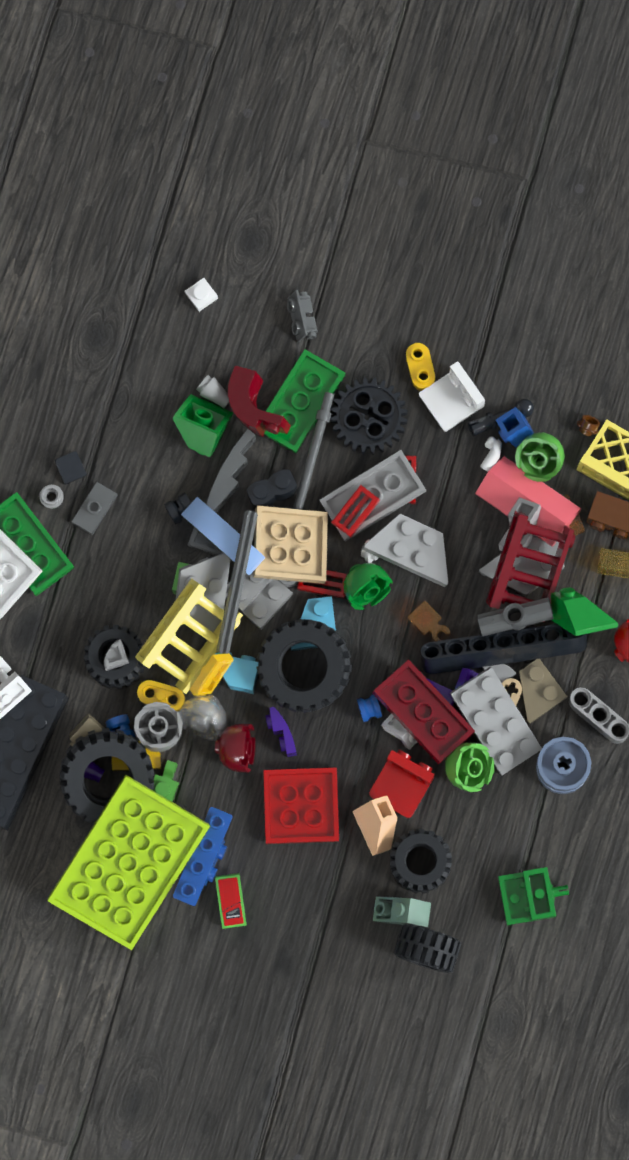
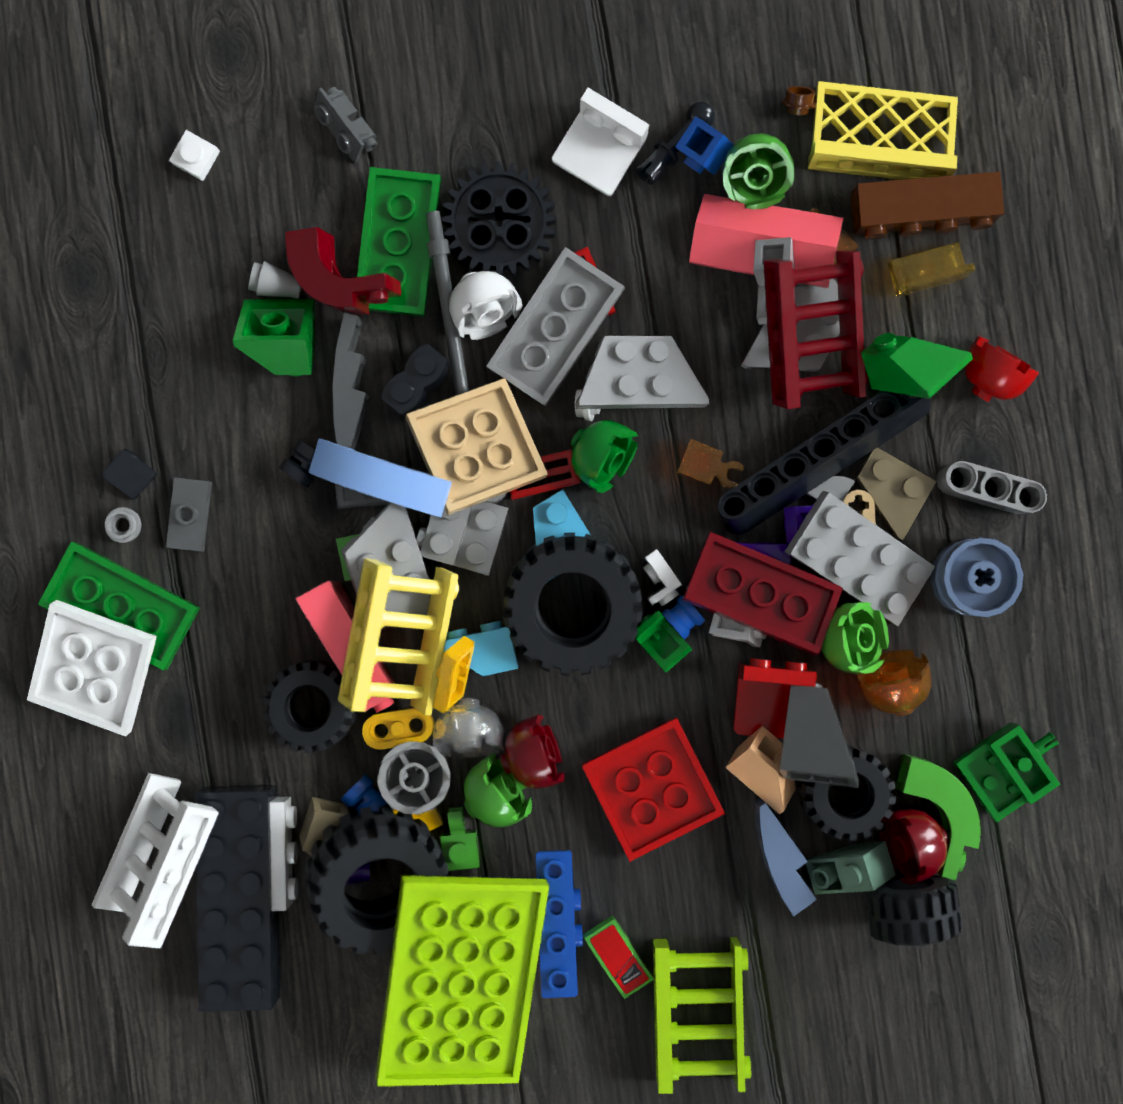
camera: 35 degrees left, 10 degrees up
light grey tile [104,639,129,671] -> none
dark grey axle [217,510,258,654] -> none
dark purple slope [266,707,297,757] -> none
red tile [331,485,380,538] -> none
yellow plate [406,343,435,391] -> none
dark grey piece [478,598,554,636] -> none
white arm [480,436,502,472] -> none
none -> white plate [270,797,298,911]
none -> coral slope [296,581,396,713]
none -> white cylinder [449,271,523,340]
none -> bright green cylinder [464,753,532,827]
none -> green bracket [635,611,692,673]
none -> white bracket [643,549,682,606]
none -> lime fence [653,937,751,1094]
none -> sand blue slope [755,798,817,916]
none -> dark grey slope [780,683,859,788]
none -> clear orange cylinder [857,649,932,716]
none -> dark red cylinder [879,809,948,885]
none -> bright green arch [895,753,981,881]

